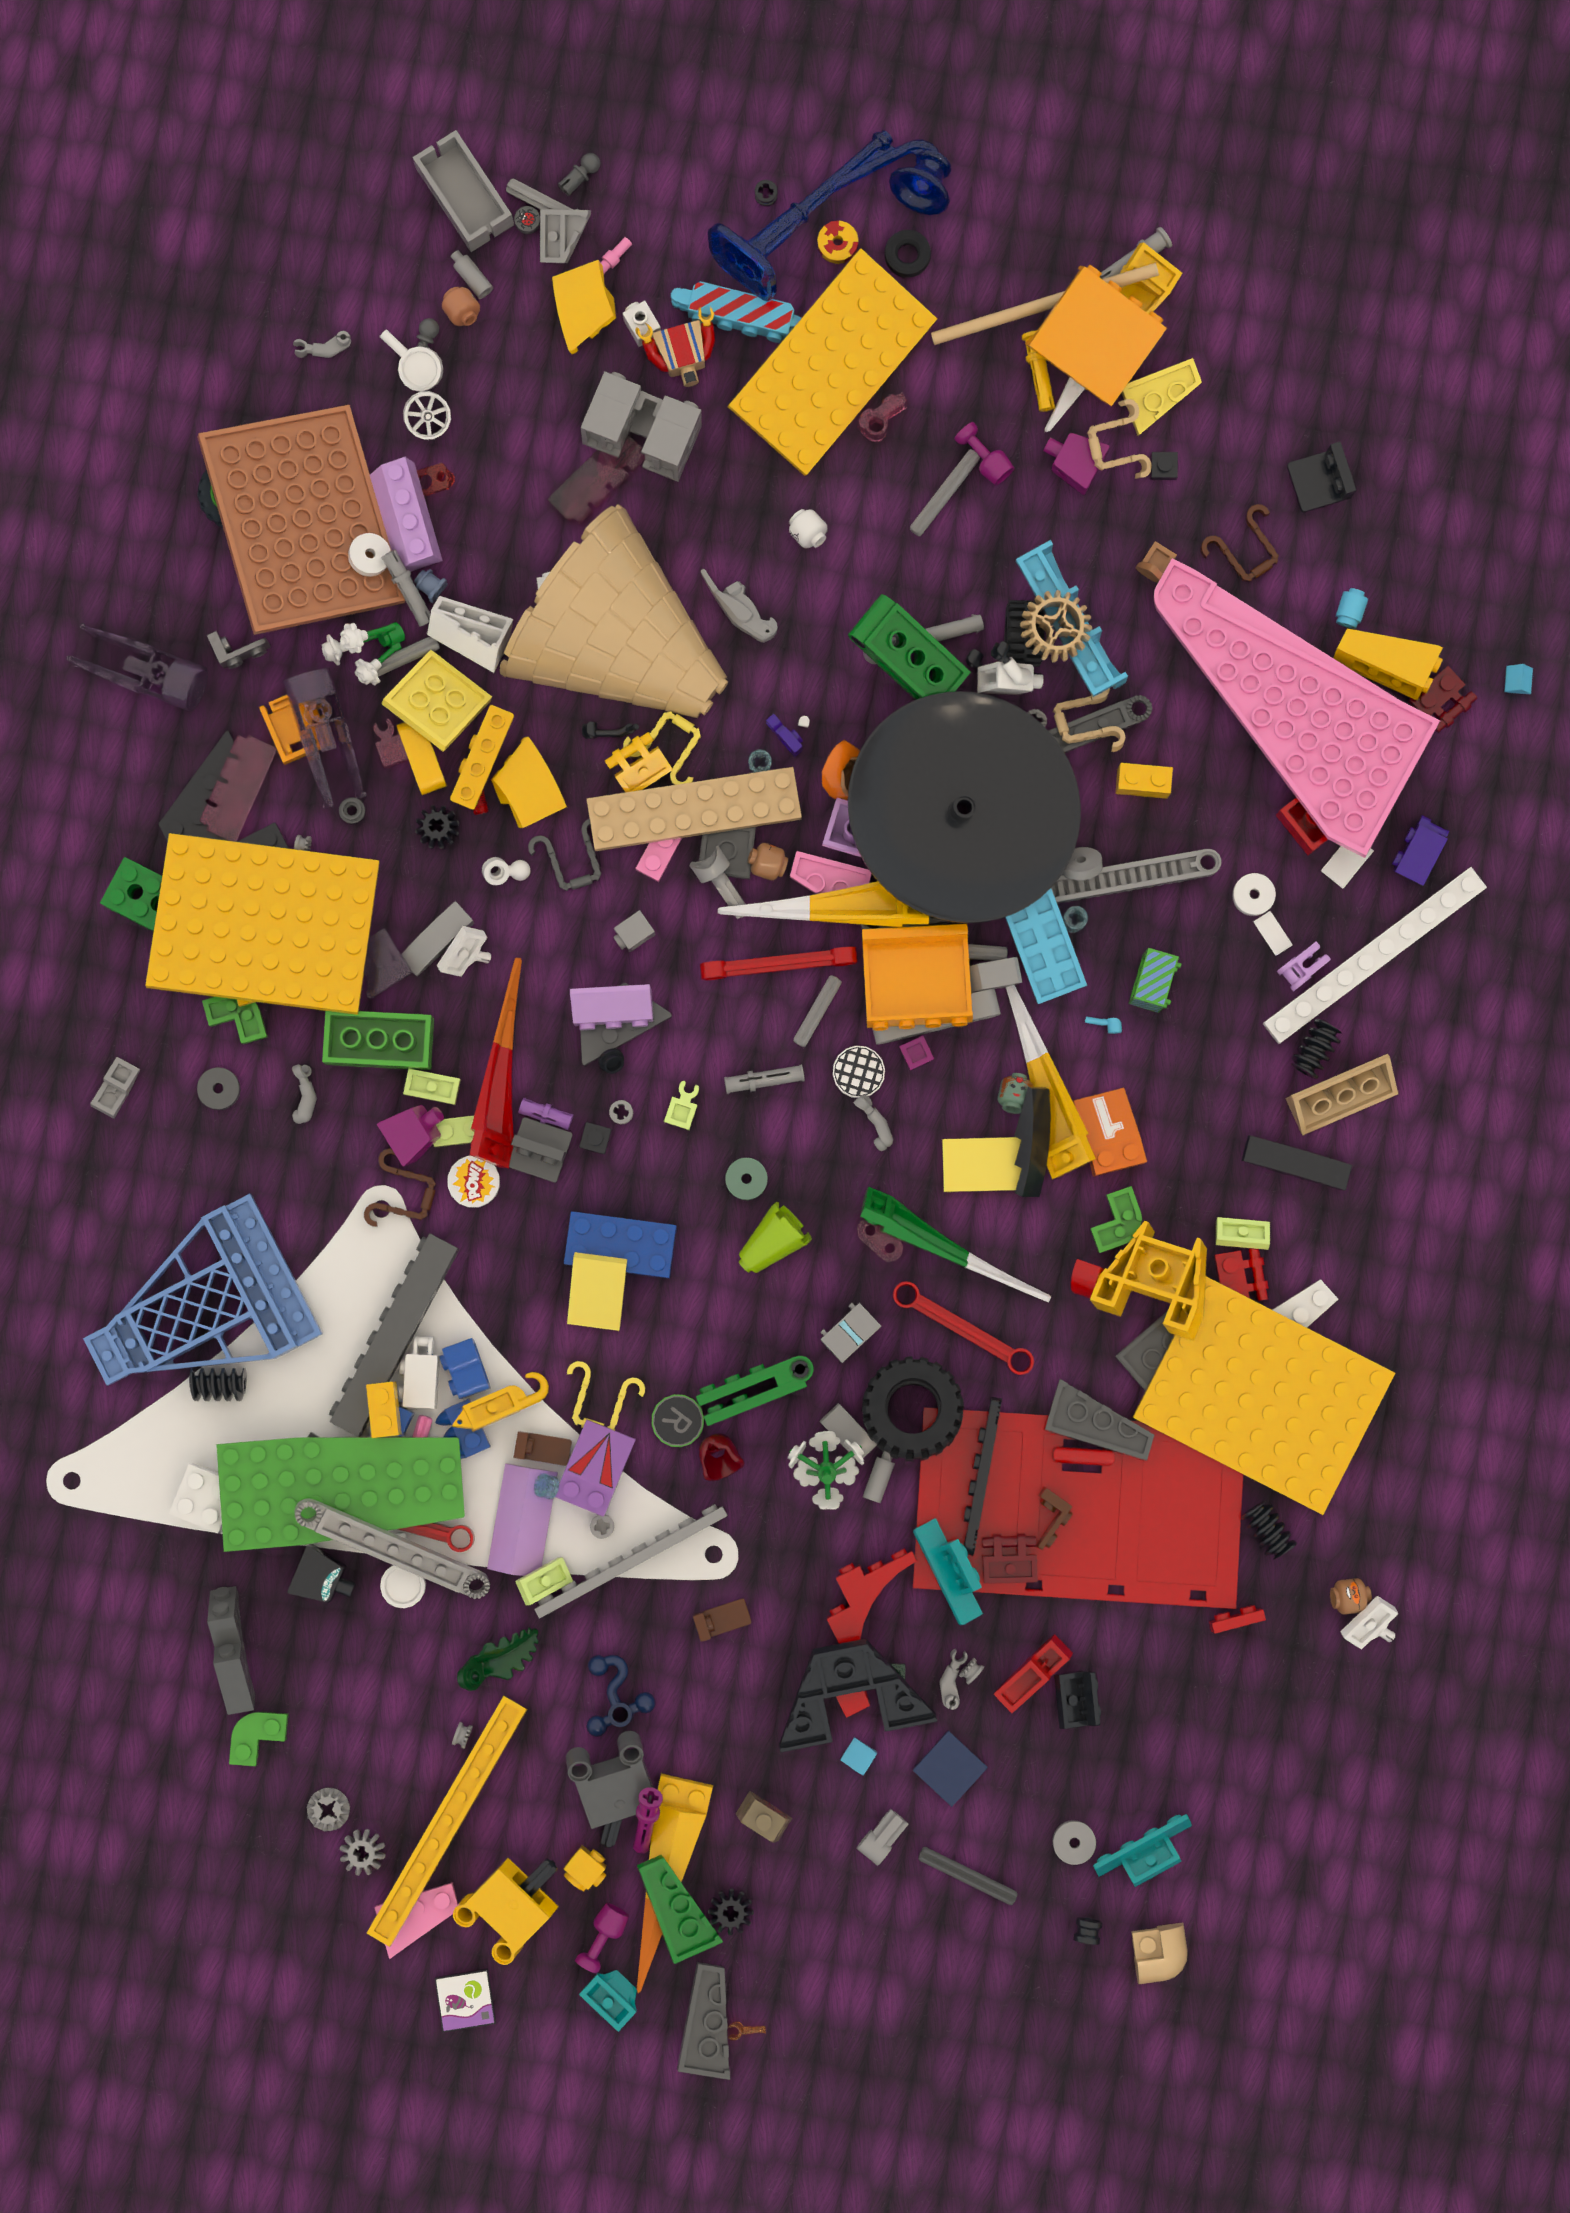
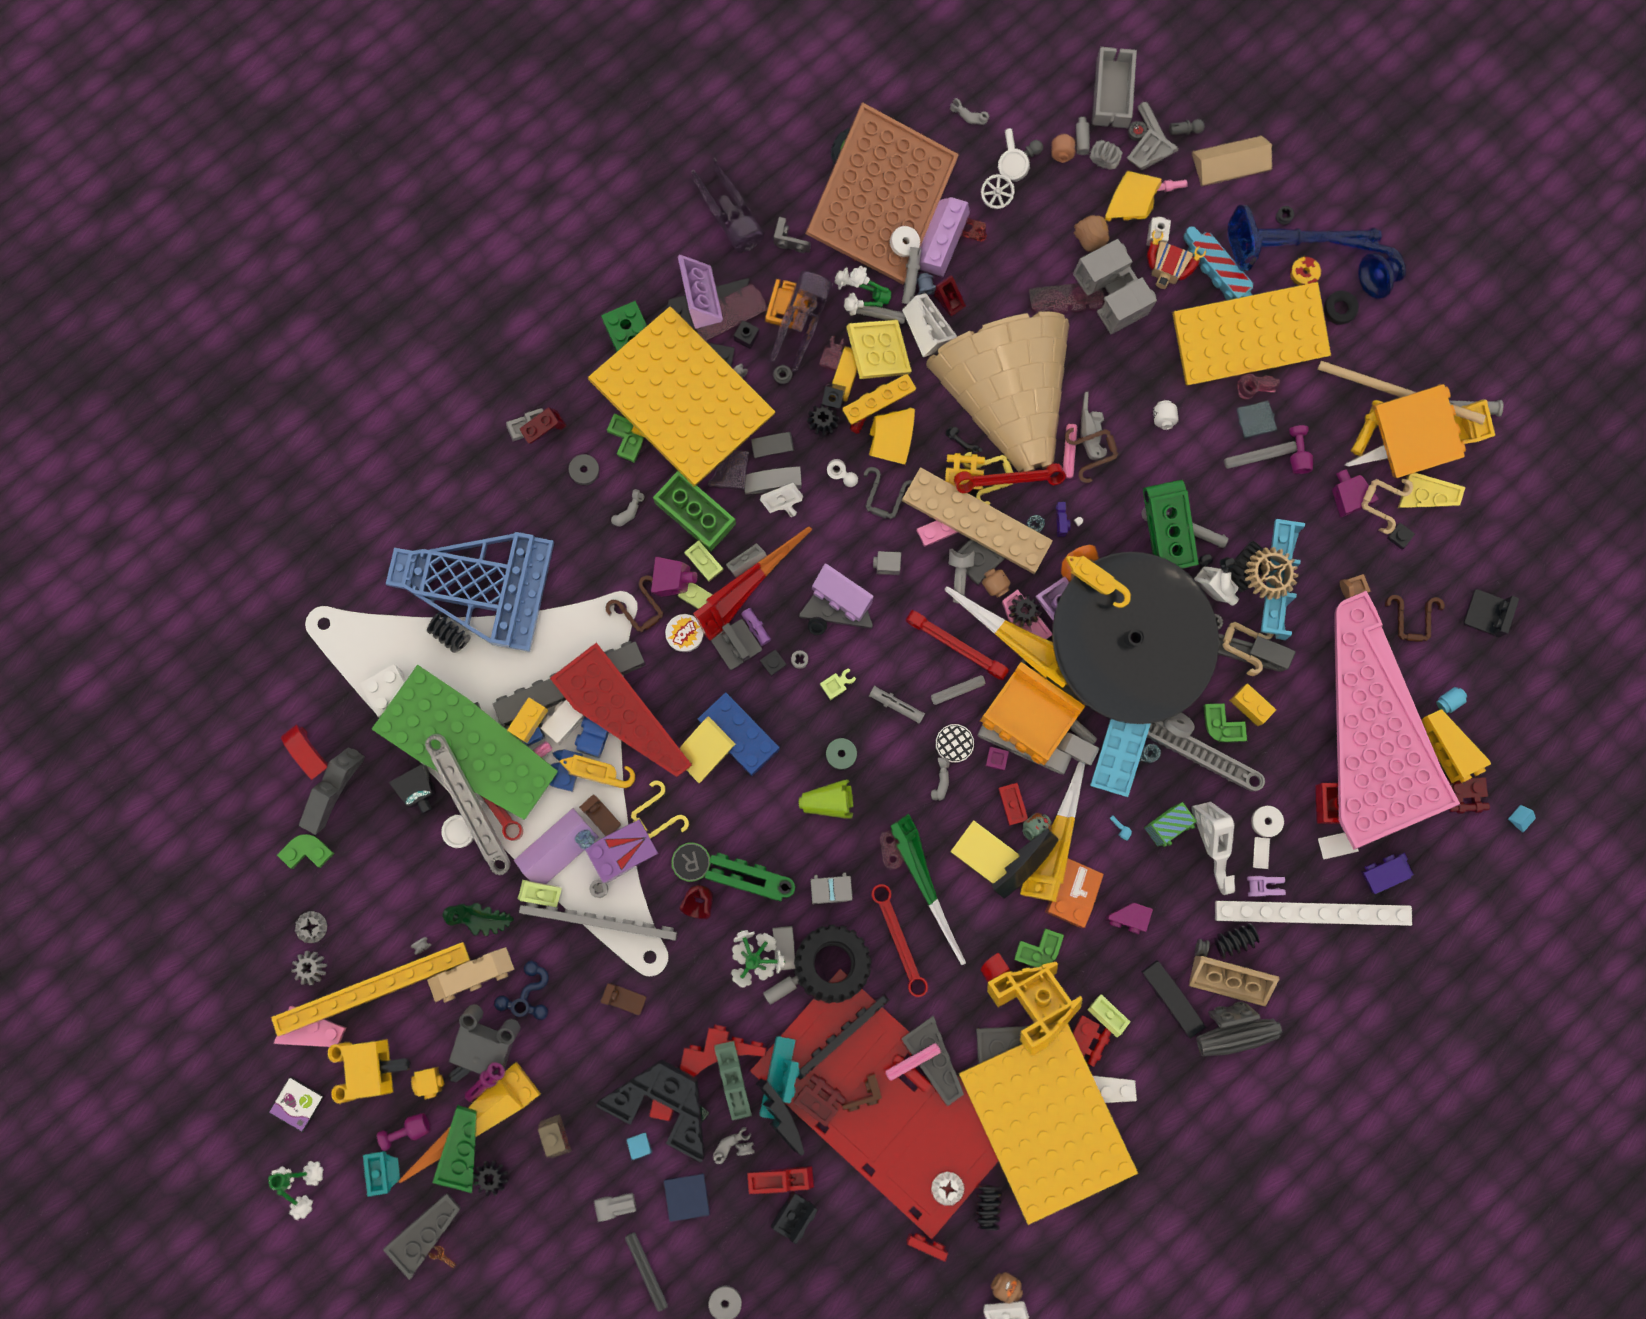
camera: 35 degrees right, 5 degrees down
none -> white plant [268,1161,323,1220]
none -> red arch [281,724,328,780]
none -> tan brick [427,947,514,1003]
none -> dark red bracket [520,407,566,444]
none -> red wing [550,642,692,777]
none -> lavender slope [678,255,723,329]
none -> sand green slope [714,1041,752,1120]
none -> light grey plate [726,543,767,577]
none -> black plate [734,320,759,349]
none -> dark grey slope [751,432,794,458]
none -> black slope [756,1079,804,1156]
none -> black plate [822,382,846,408]
none -> bright pink axle [885,1044,941,1080]
none -> white gear [932,1172,964,1205]
none -> dark red slope [934,276,966,316]
none -> red piece [954,463,1066,493]
none -> red plate [998,783,1028,826]
none -> black gear [1008,594,1041,627]
none -> bright pink axle [1063,424,1077,479]
none -> reddish brown piece [1065,427,1118,483]
none -> yellow plate [1066,556,1131,608]
none -> medium nougat hair [1074,215,1109,252]
none -> light grey gear [1090,140,1122,170]
none -> magenta slope [1105,903,1153,934]
none -> white piece [1191,802,1235,895]
none -> tan slope [1192,136,1272,186]
none -> dark grey bush [1195,938,1209,957]
none -> dark grey plate [1196,1002,1282,1056]
none -> bright green plate [1204,703,1247,743]
none -> clear light blue piece [1236,401,1277,438]
none -> dark grey slope [1250,636,1296,670]

